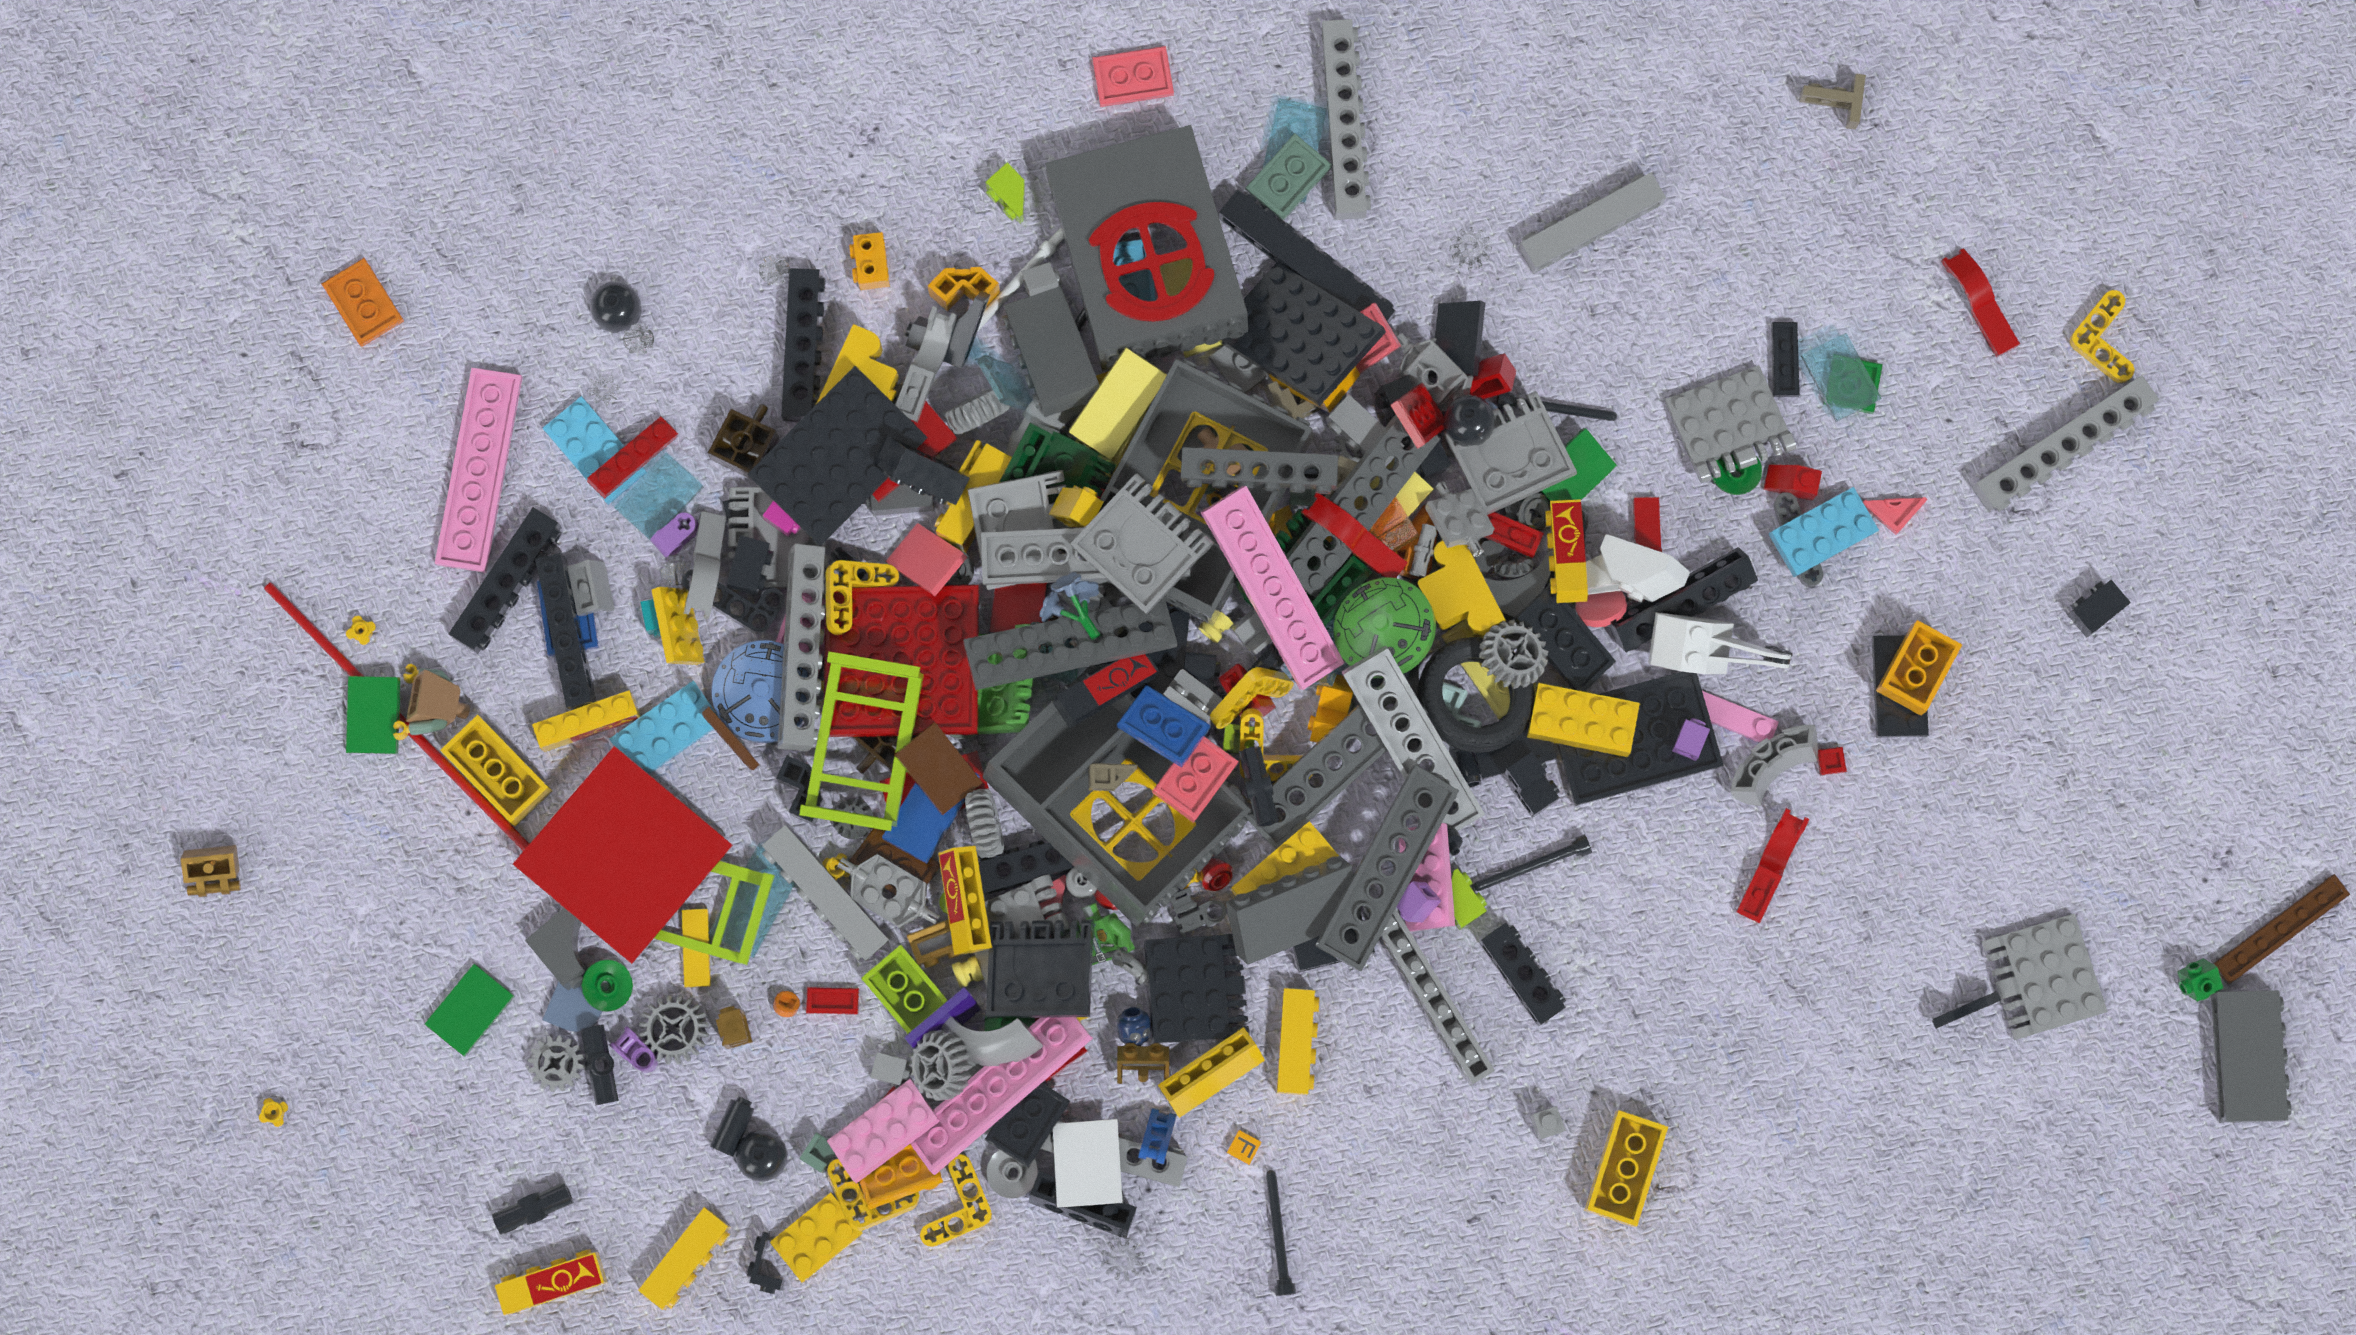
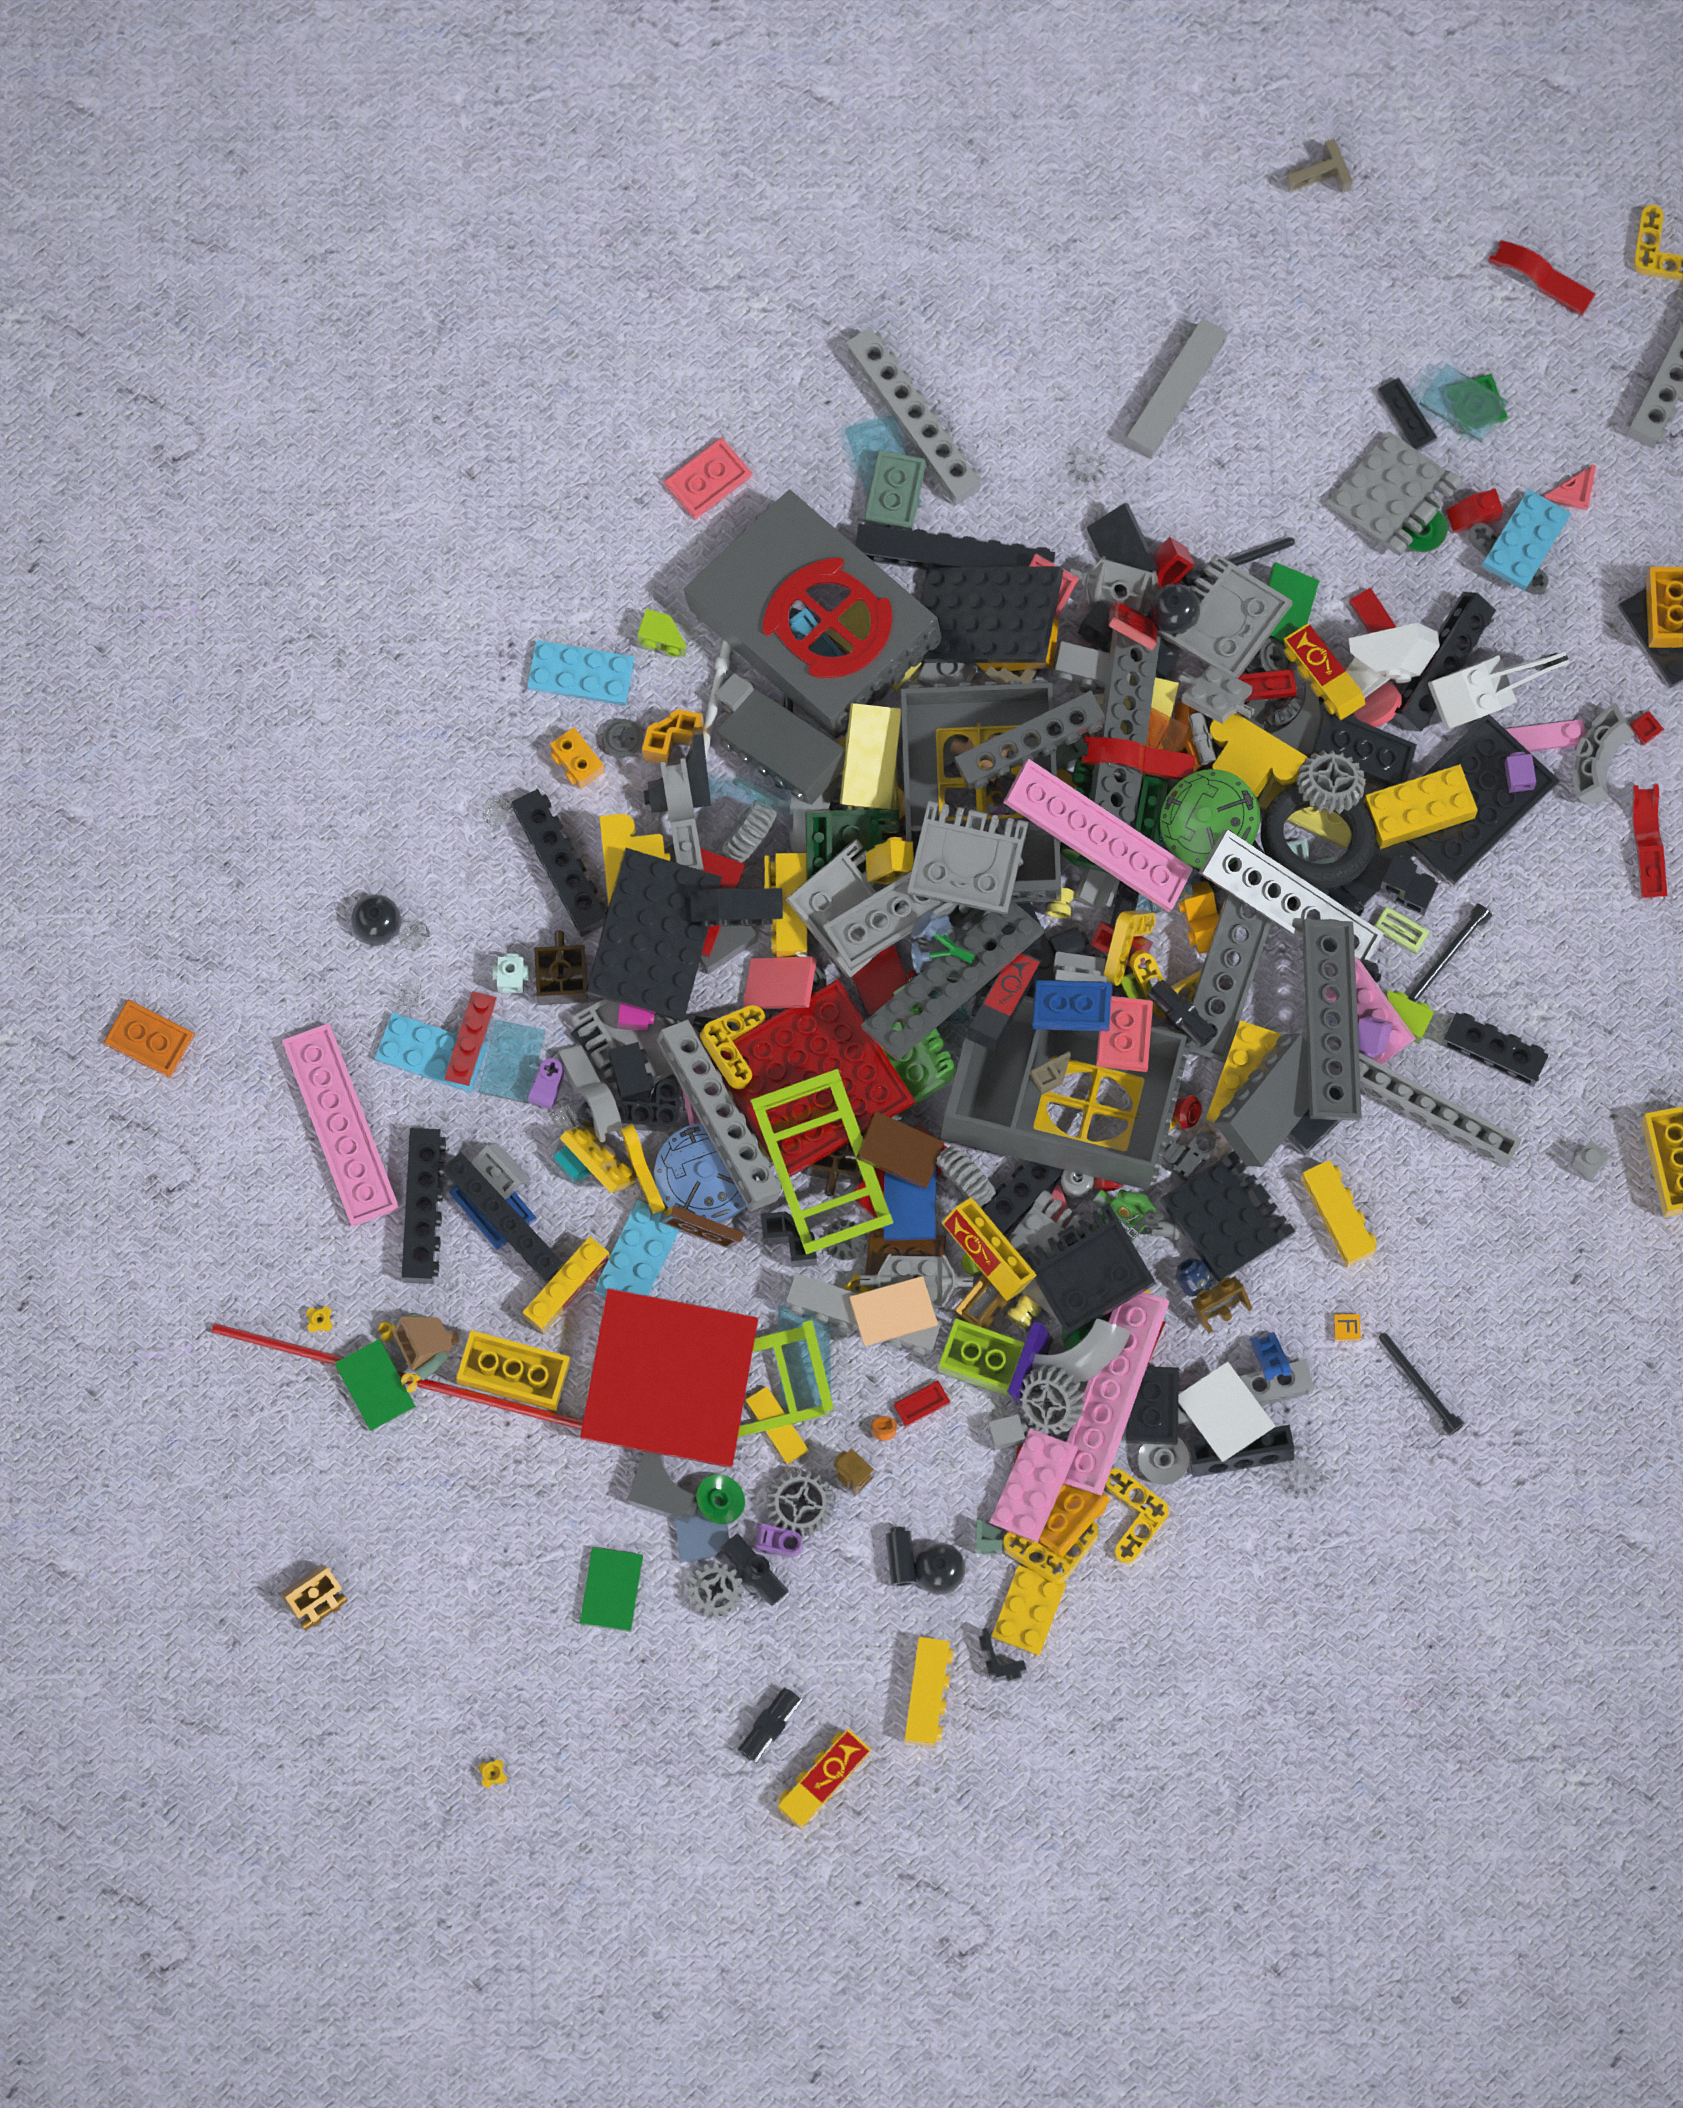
camera: 30 degrees left, 5 degrees down
yellow brick [1158,1027,1265,1118] -> none
none -> light aqua brick [493,953,529,993]
none -> medium azure plate [527,640,635,706]
none -> dark grey gear [603,719,643,759]
none -> yellow beam [620,1124,665,1214]
none -> light nougat tile [849,1276,938,1347]
none -> yellowish green tile [1374,906,1430,954]

